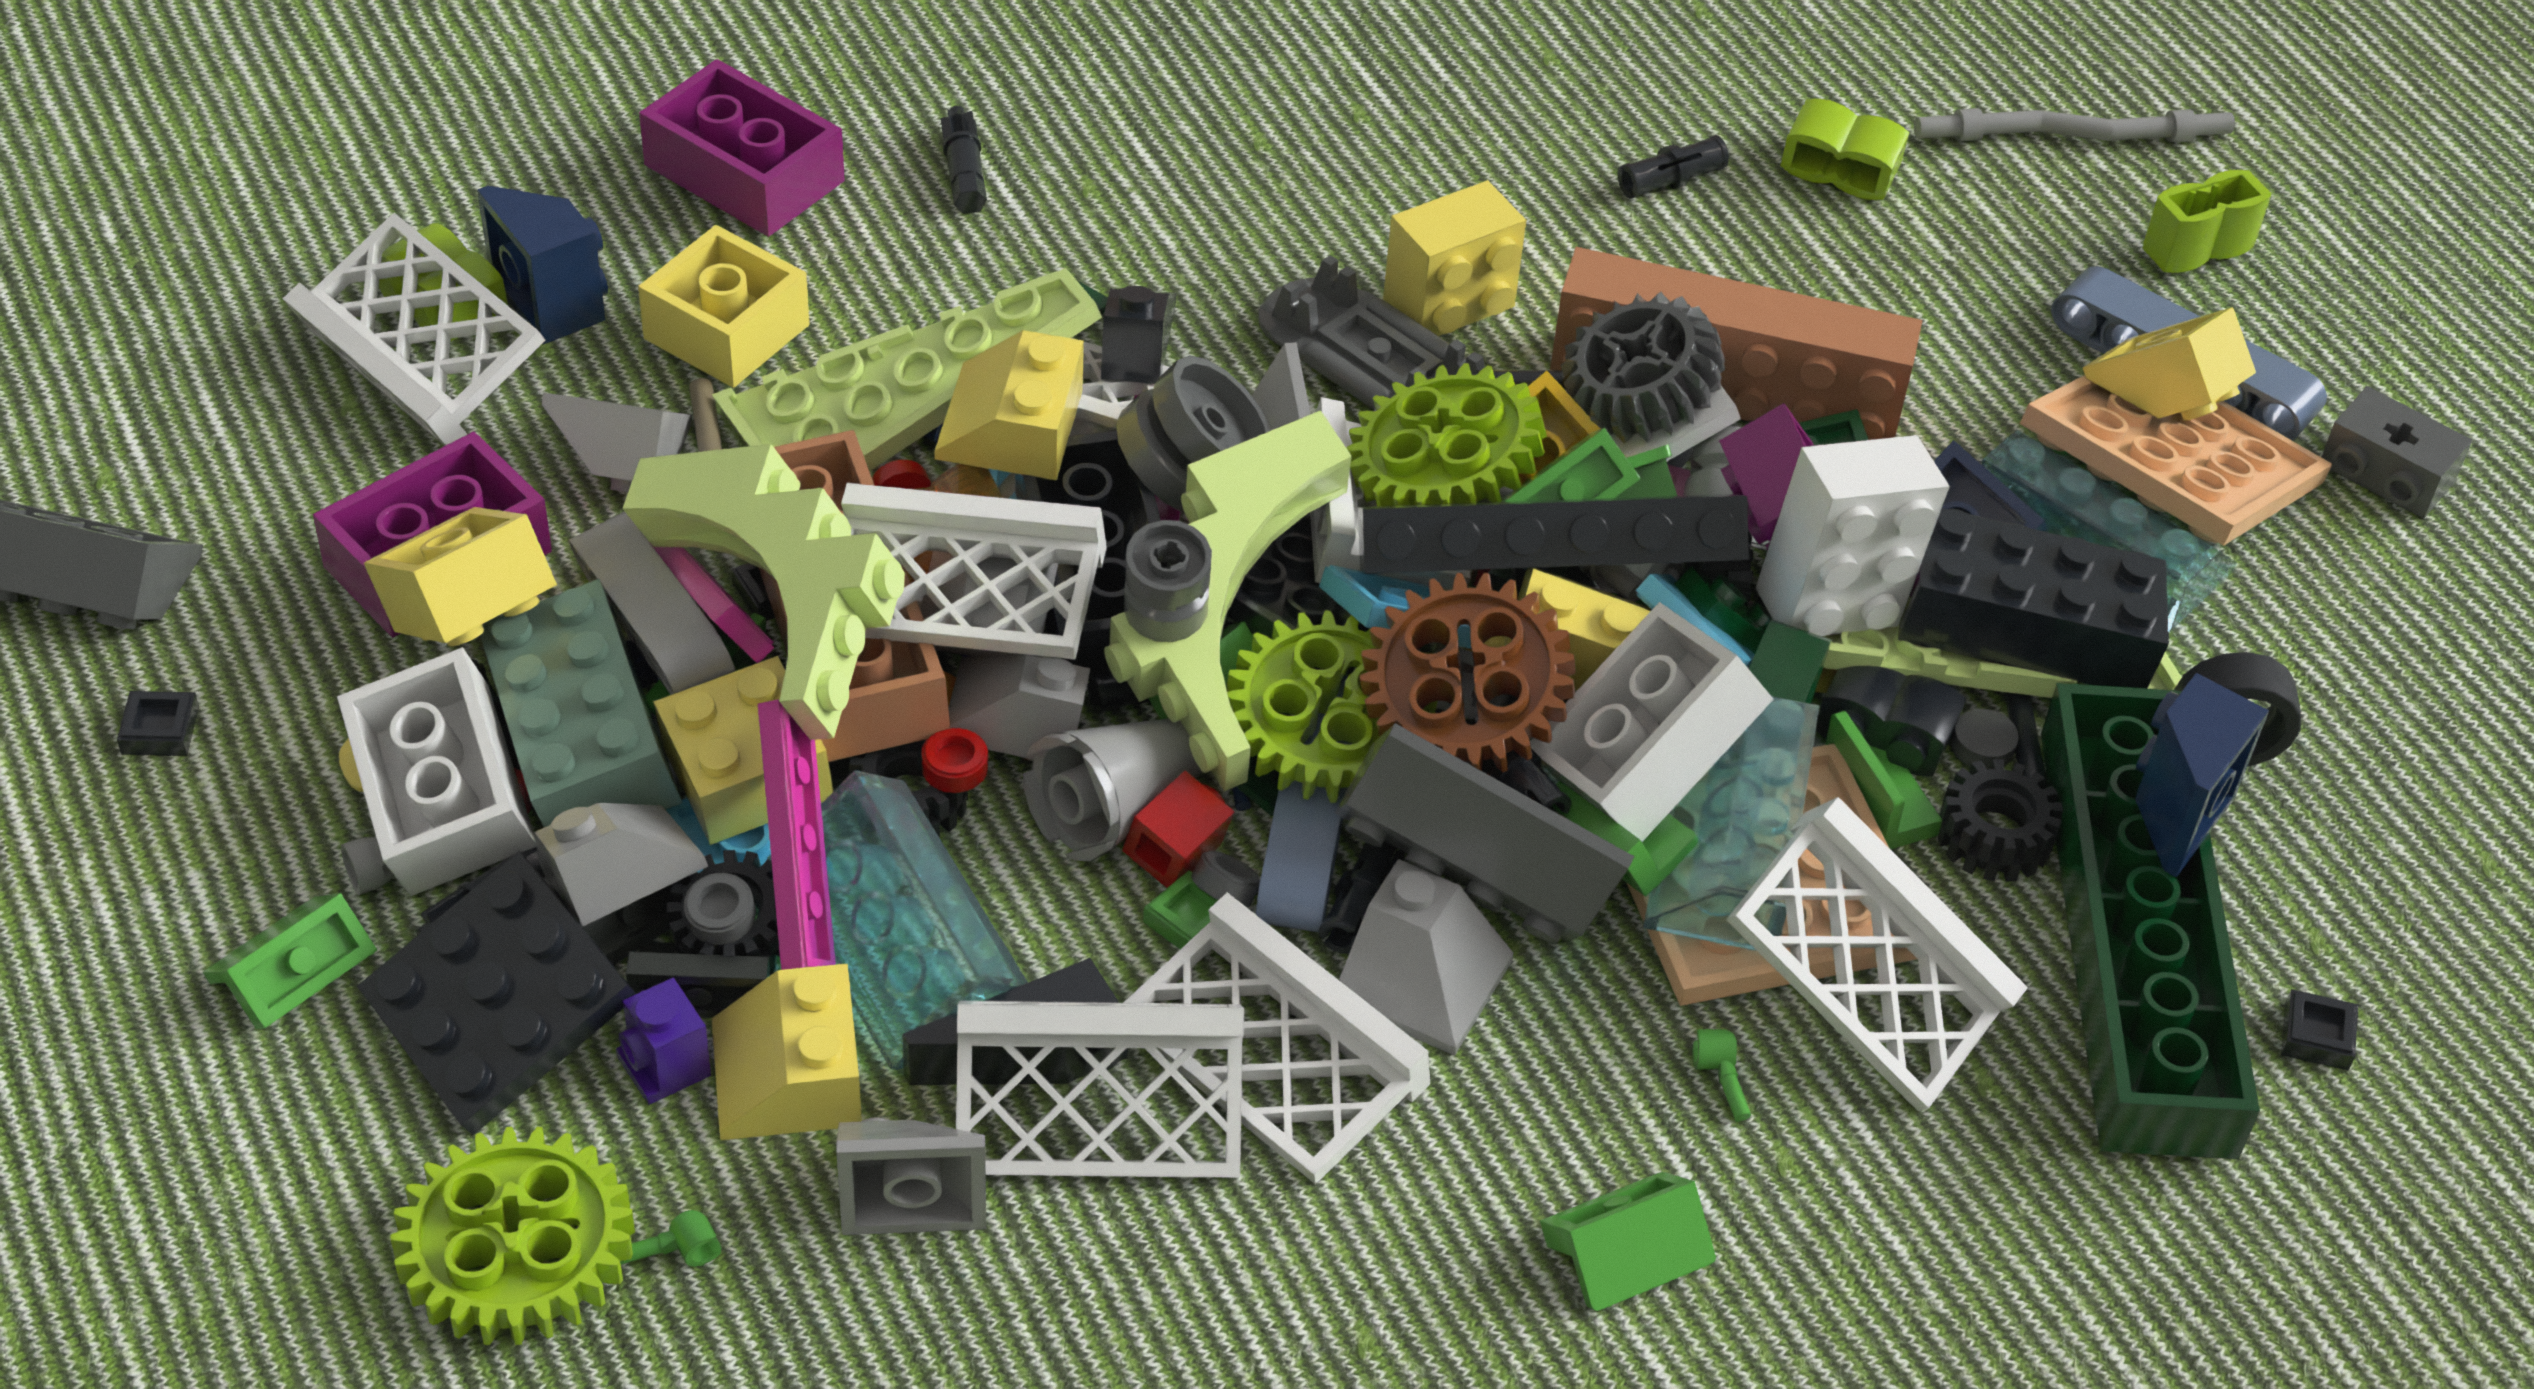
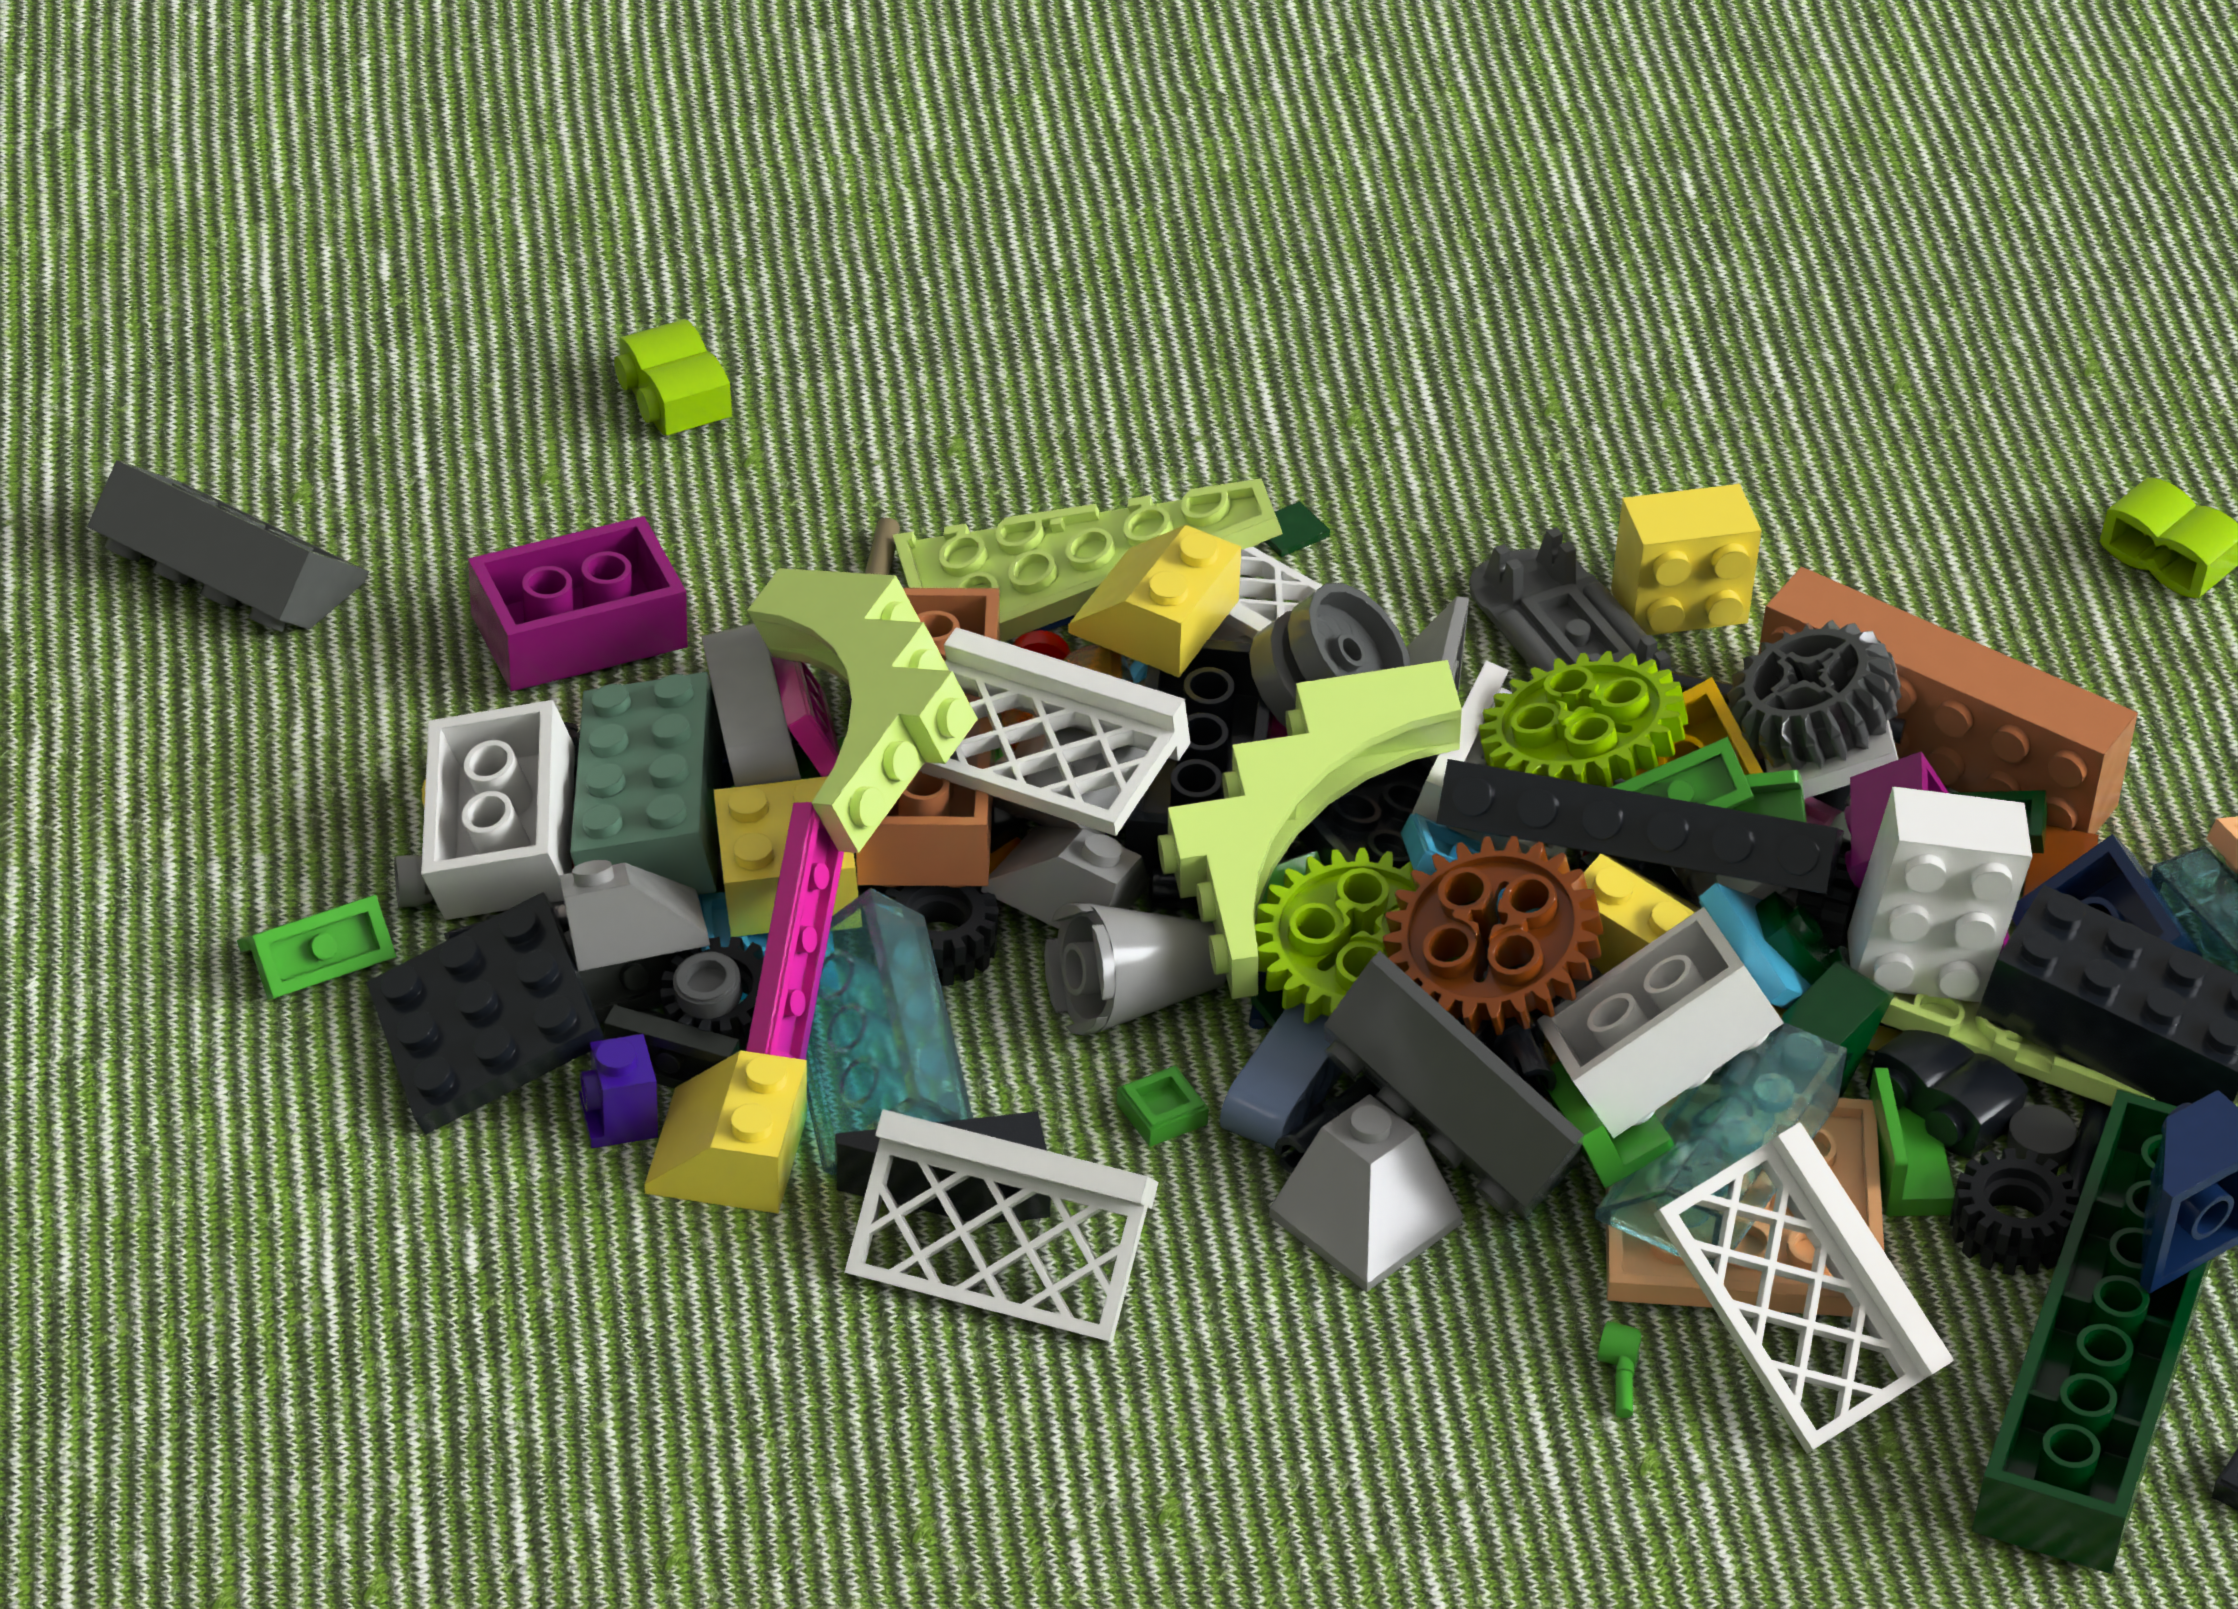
camera: 20 degrees right, 5 degrees down
black tile [117,691,199,756] -> none
white fence [282,213,545,446] -> none
light yellow brick [364,507,557,646] -> none
lime gear [390,1126,635,1345] -> none
dark blue slope [477,186,608,345] -> none
light grey slope [542,392,692,492] -> none
bright green hand [620,1210,722,1267] -> none
light yellow brick [638,225,809,388] -> none
magenta brick [639,59,845,237] -> none
light grey slope [836,1117,986,1235] -> none
red tile [922,728,988,793] -> none
black piece [940,106,987,214] -> none
black slope [1101,286,1177,384] -> none
red brick [1122,770,1235,888] -> none
white fence [1123,892,1430,1184] -> none
dark grey wheel [1124,520,1212,642] -> none
dark grey tile [1191,851,1260,907] -> none
bright green panel [1540,1171,1716,1311] -> none
black pin [1617,135,1729,199] -> none

